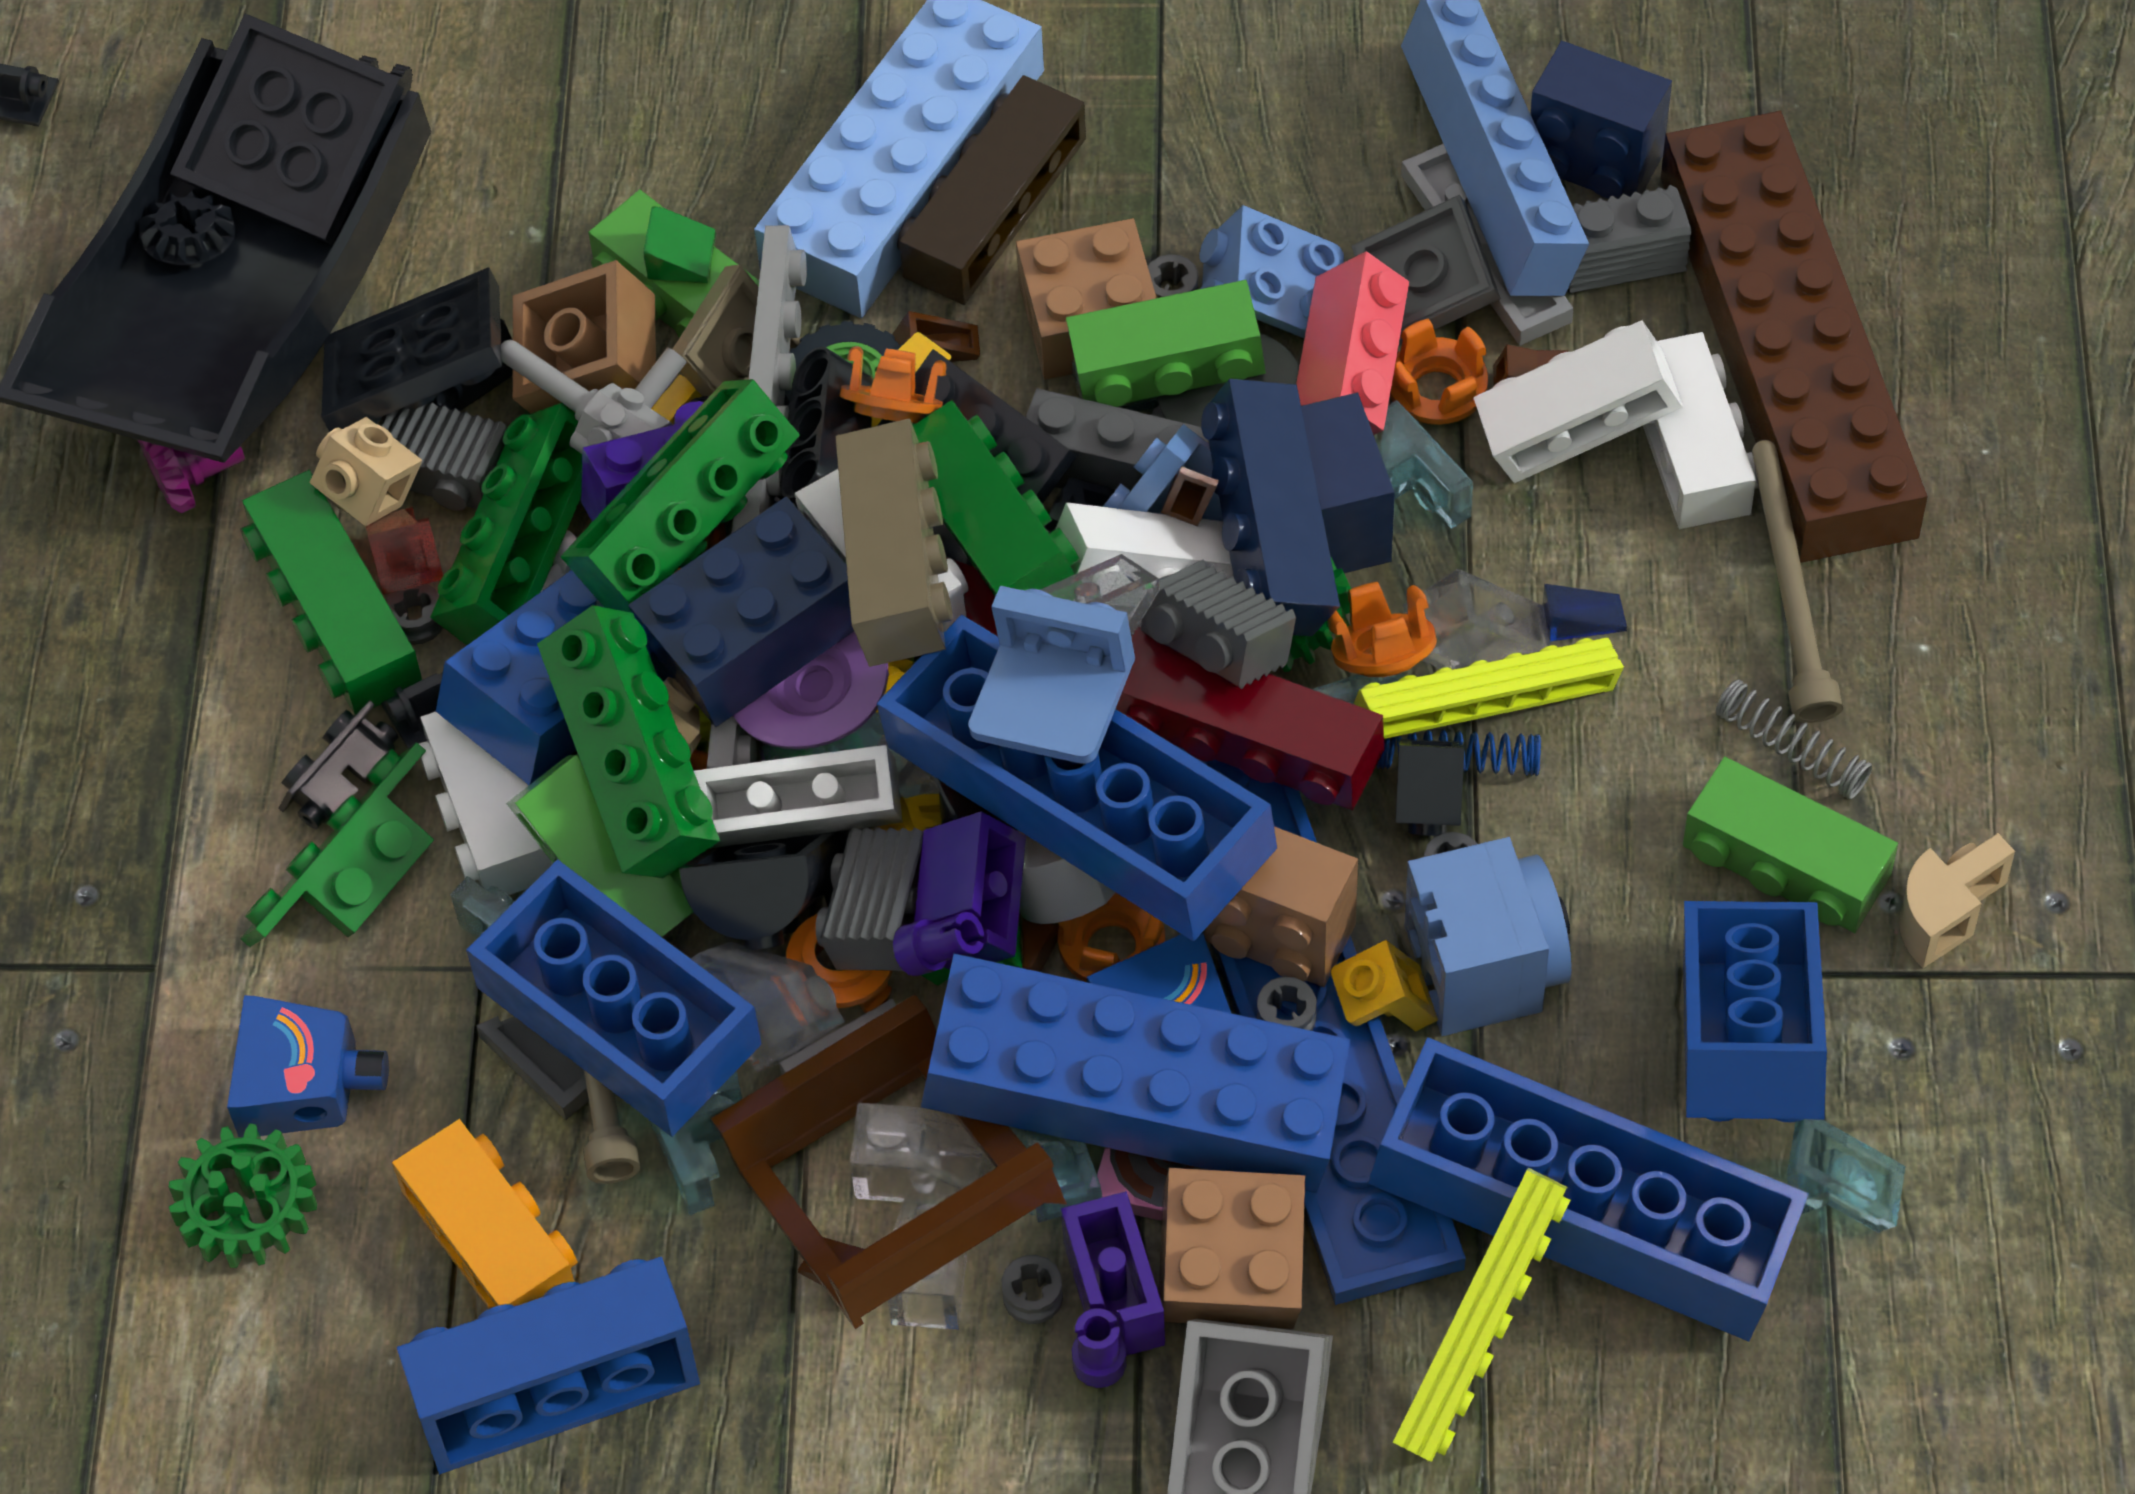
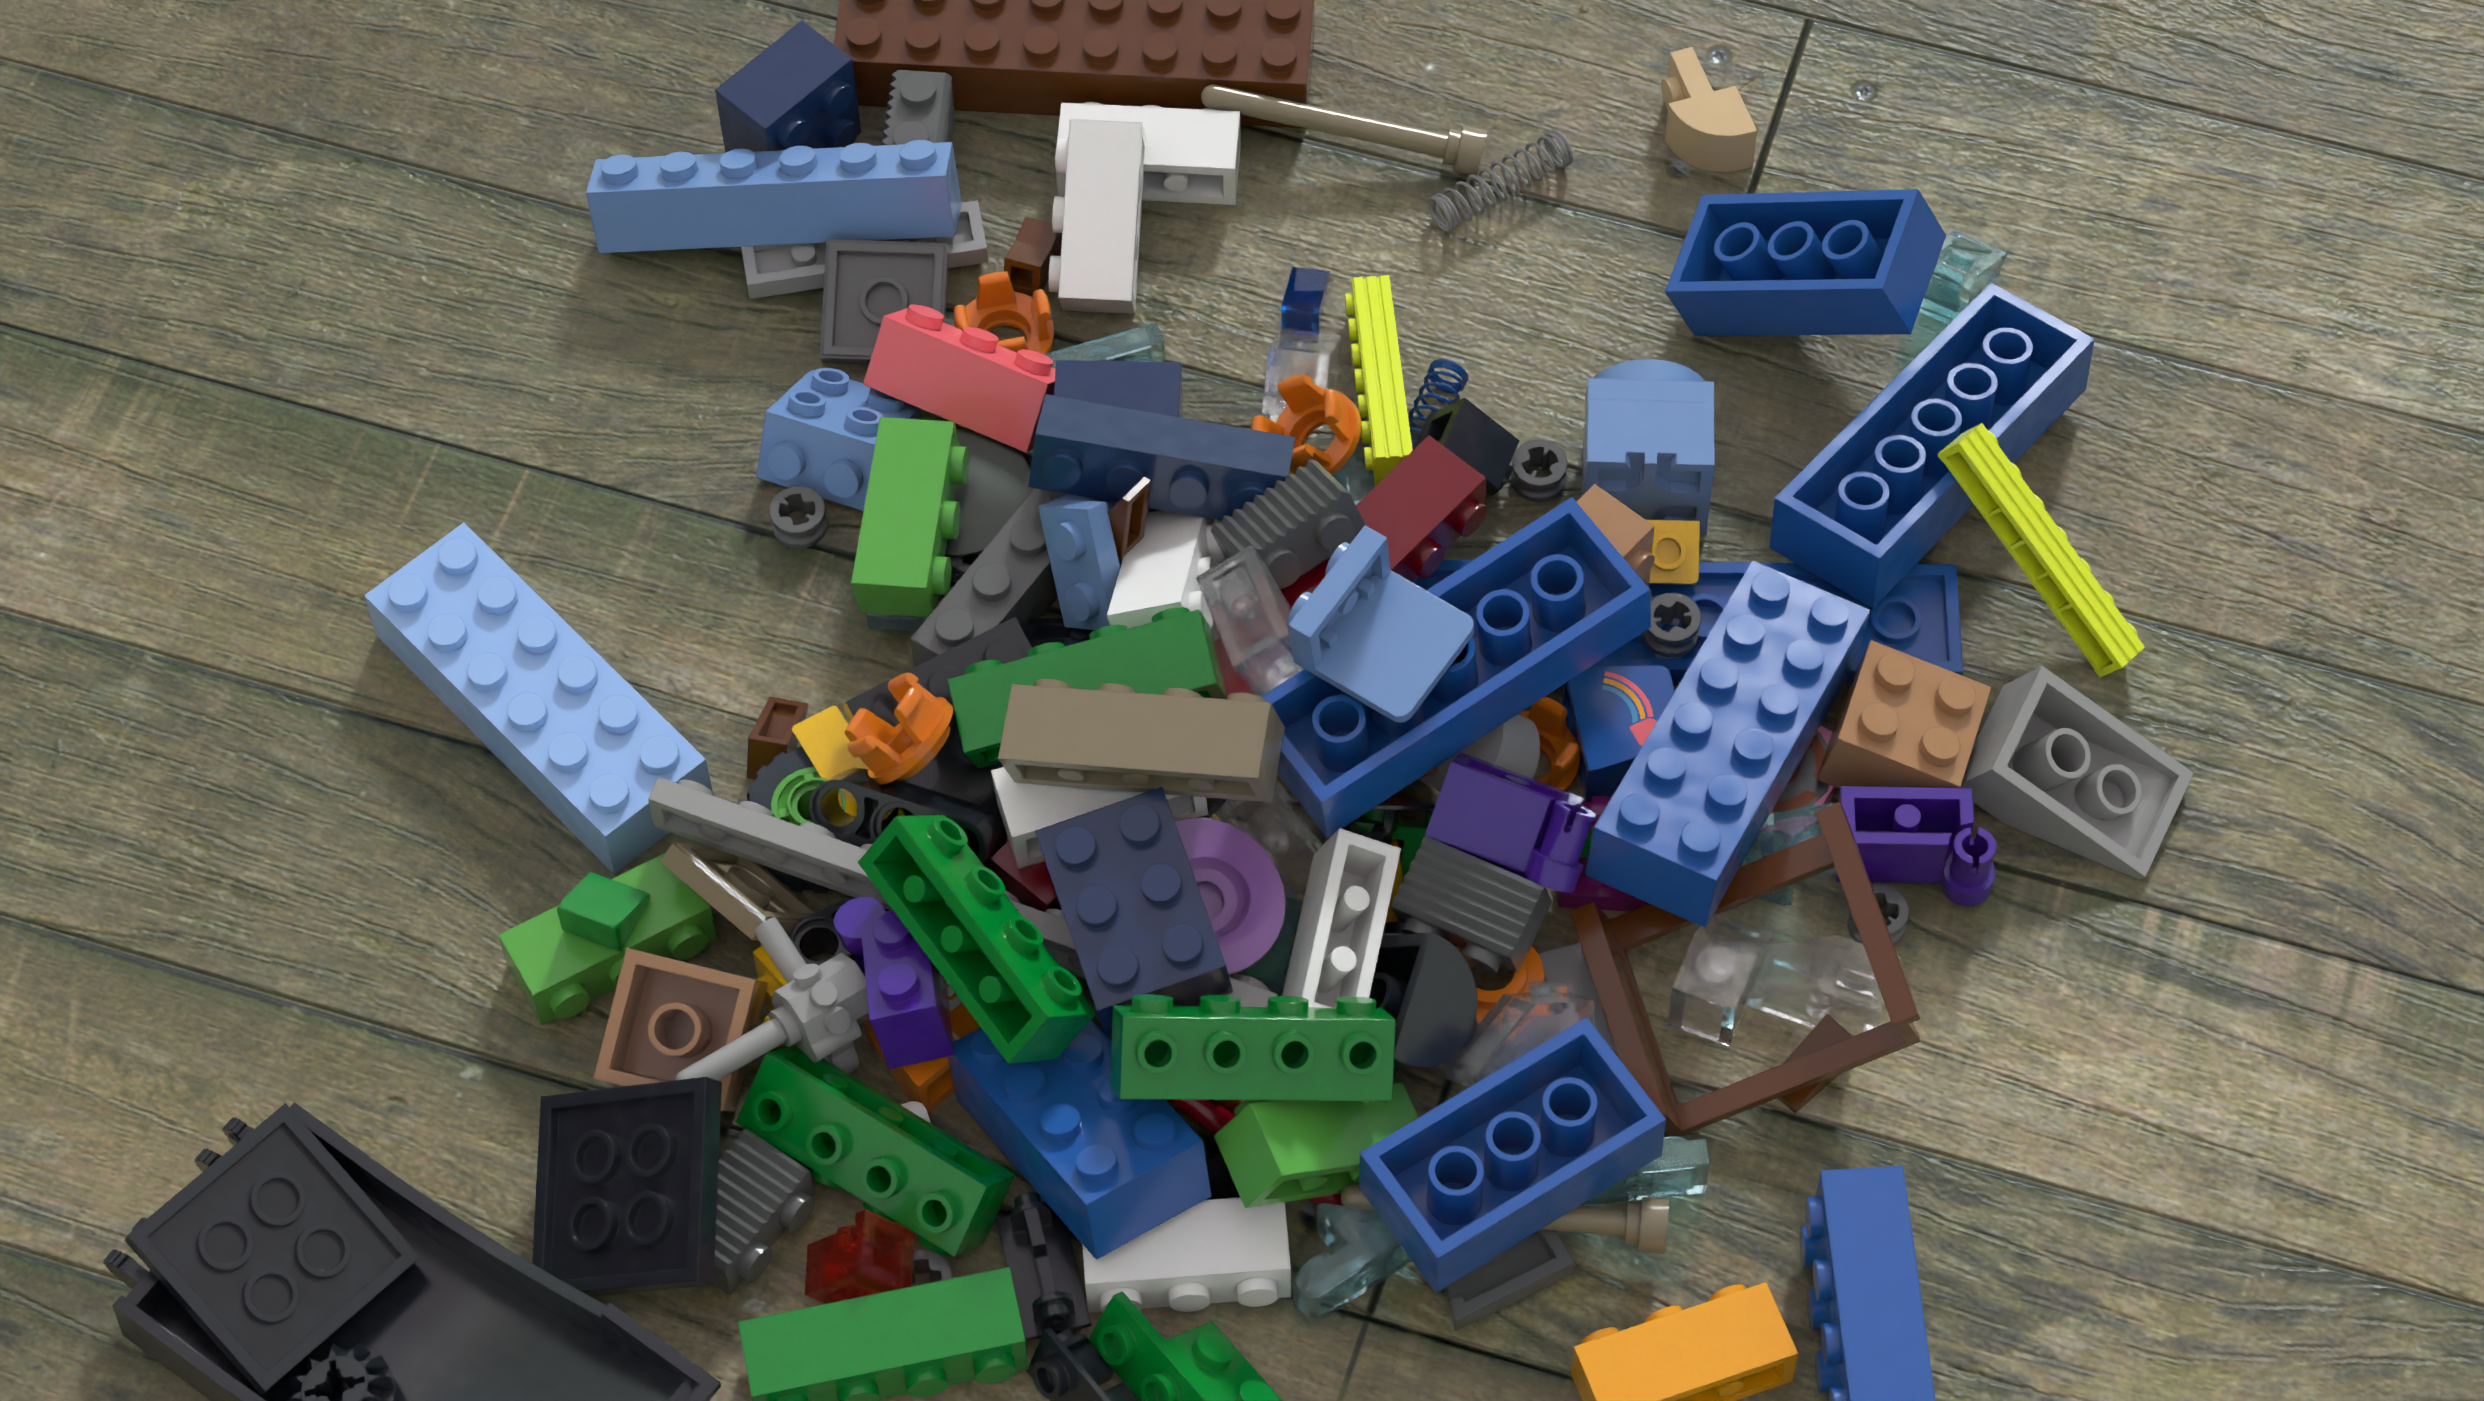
camera: 75 degrees left, 0 degrees up
tan brick [310,417,423,527] -> none
dark brown brick [897,75,1086,305] -> none
medium nougat brick [1016,218,1157,380] -> none
bright green brick [1683,756,1898,933] -> none

